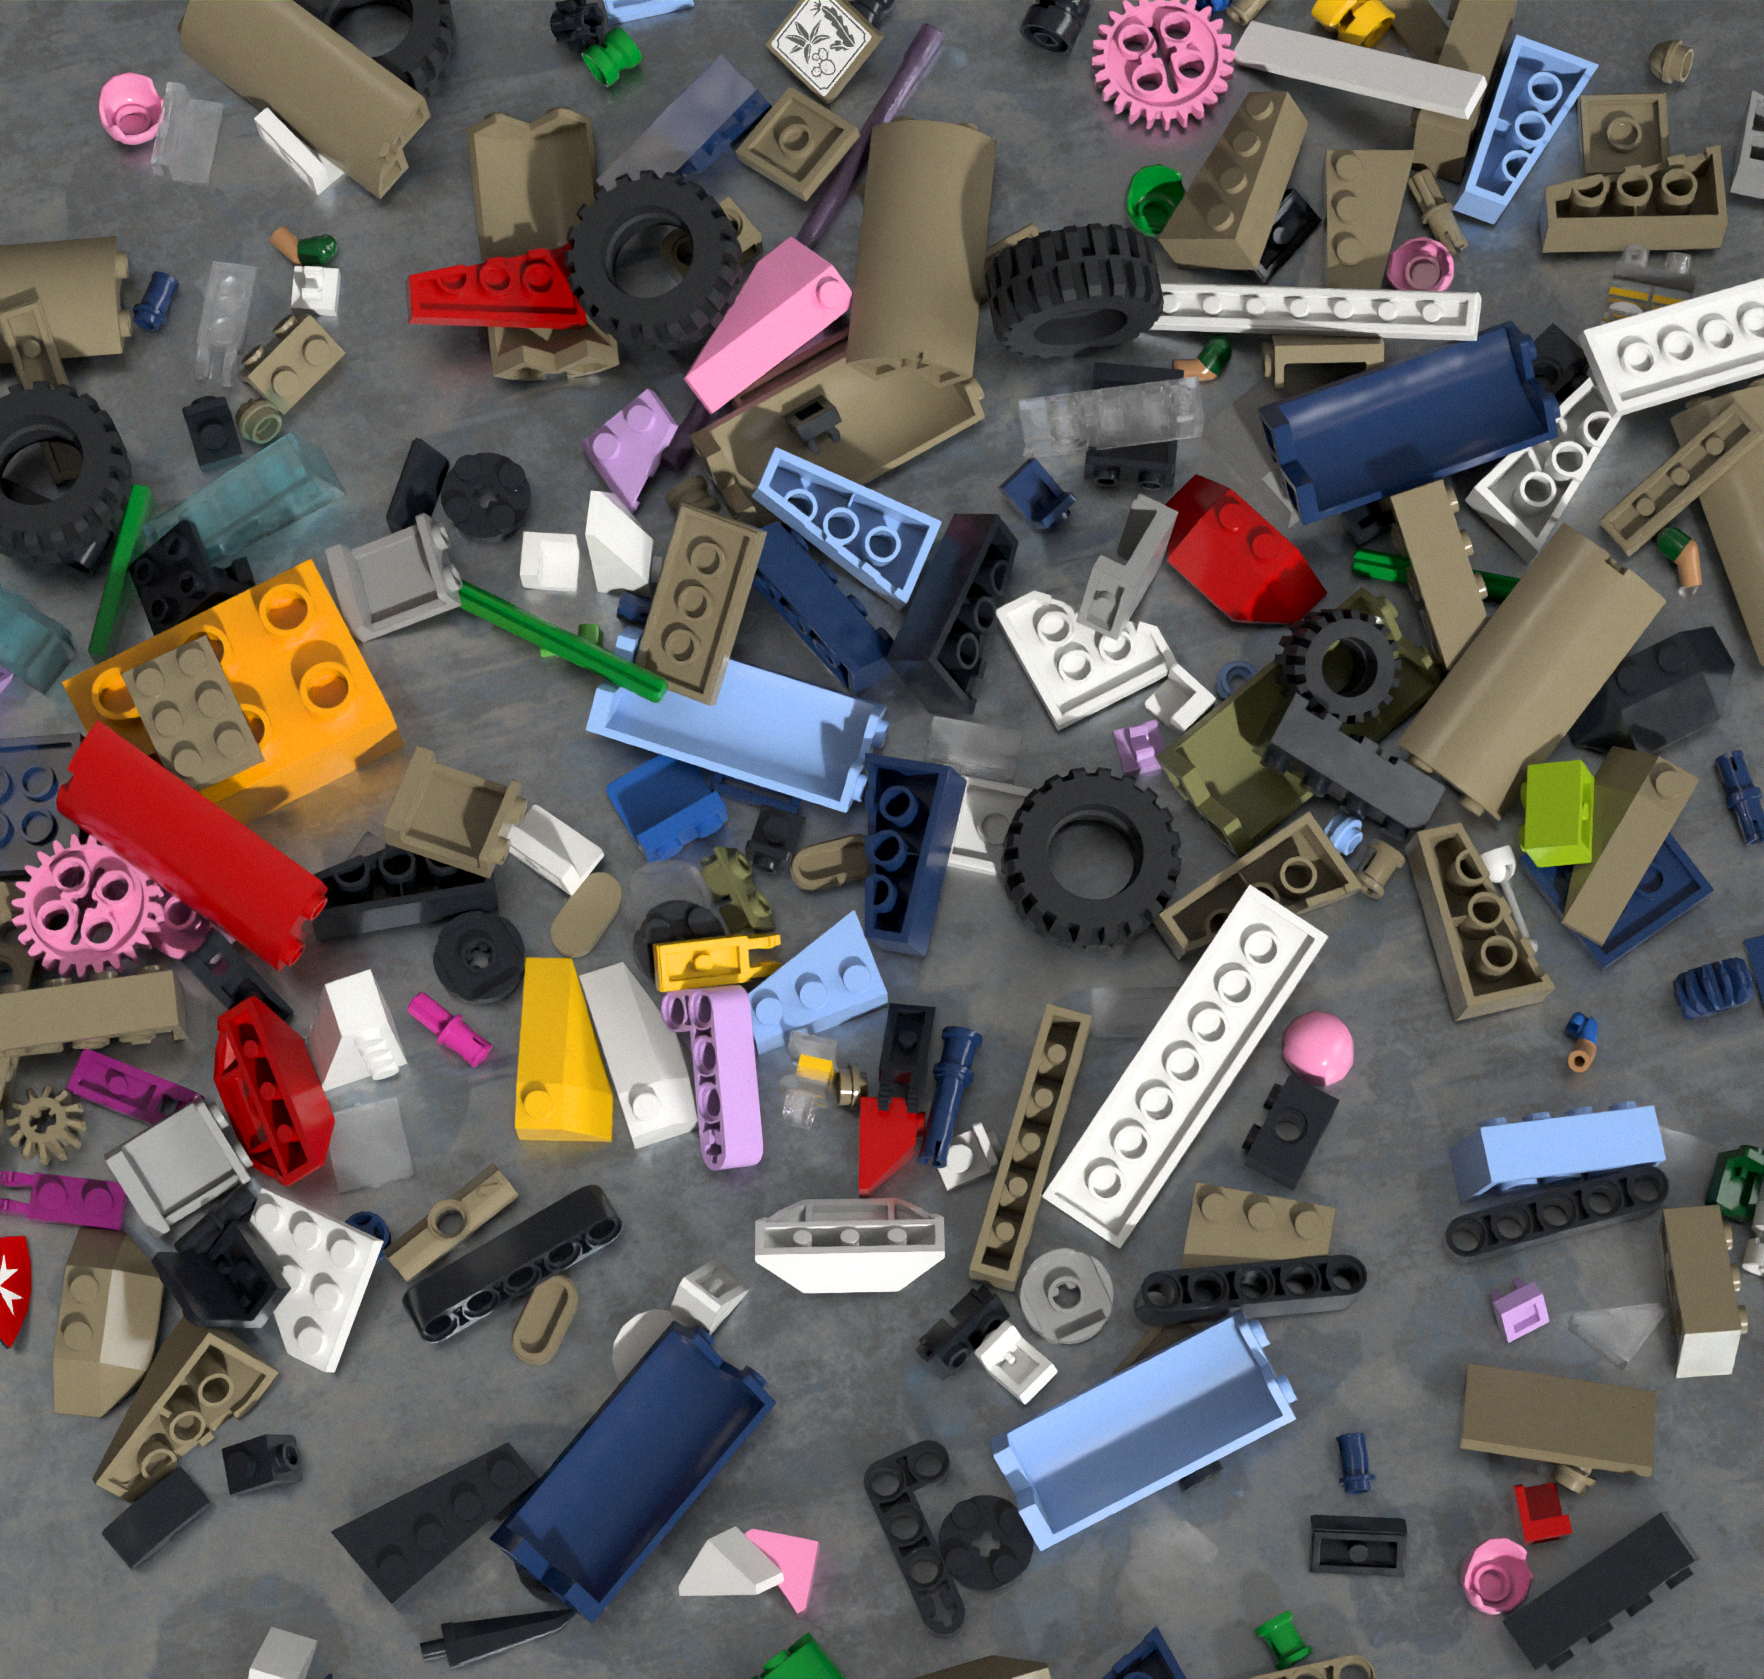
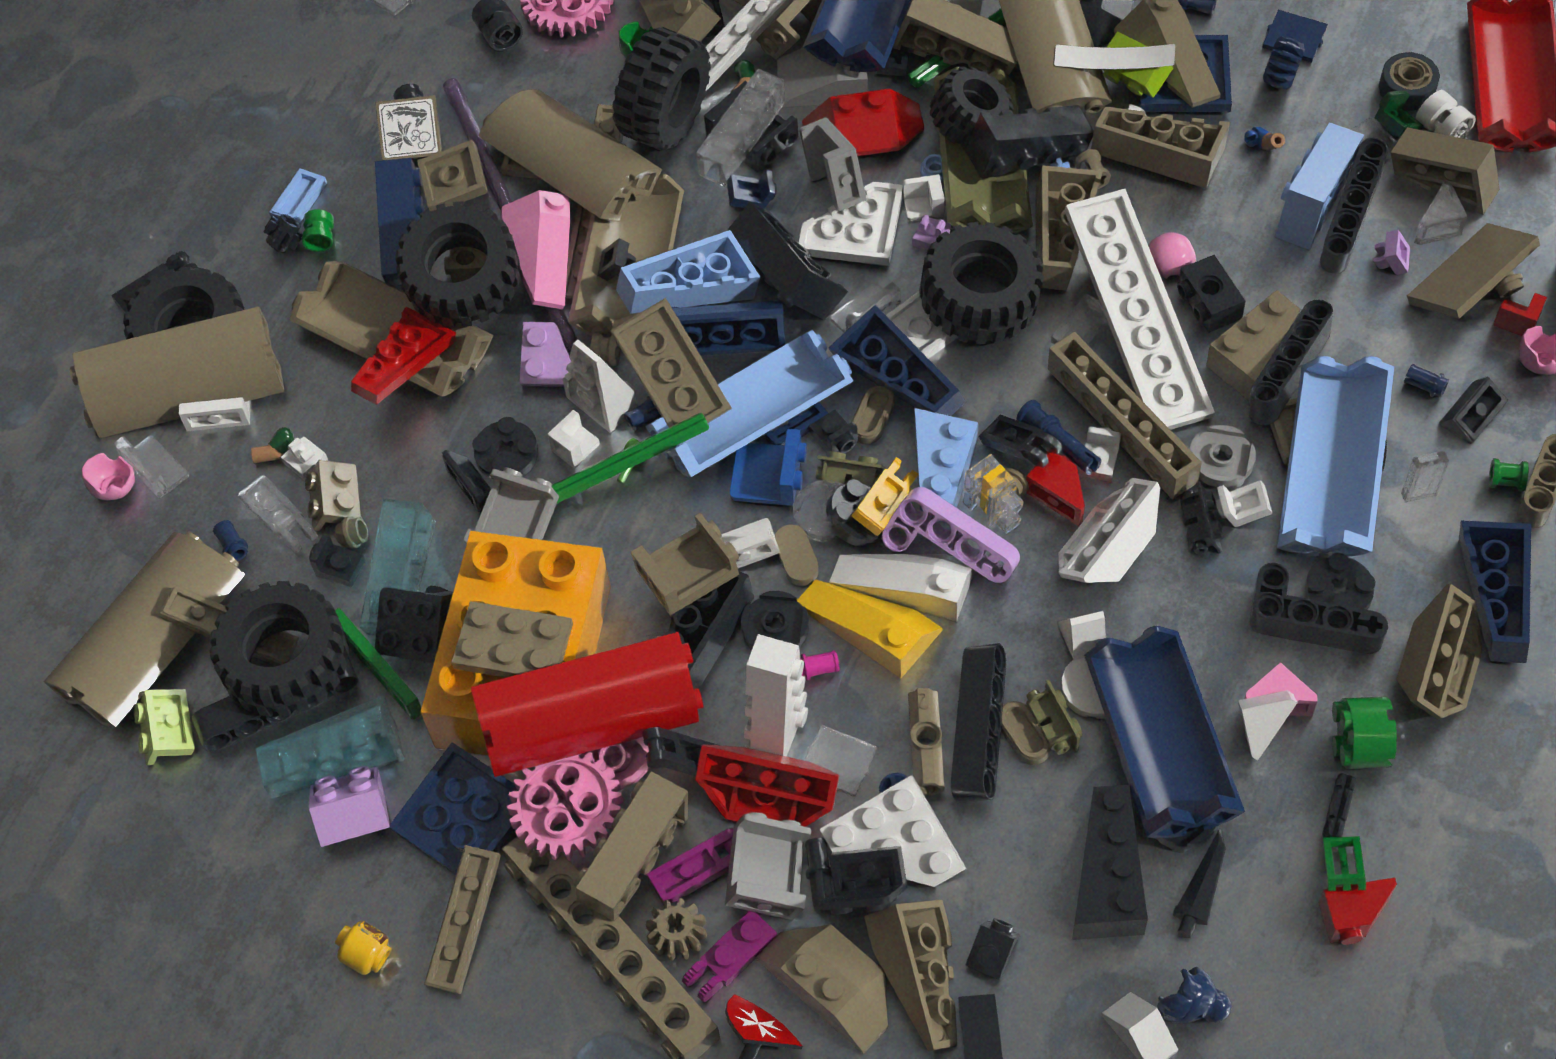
camera: 50 degrees left, 15 degrees down
none -> olive hinge [1026,679,1082,755]
none -> white sticker [1054,44,1175,69]

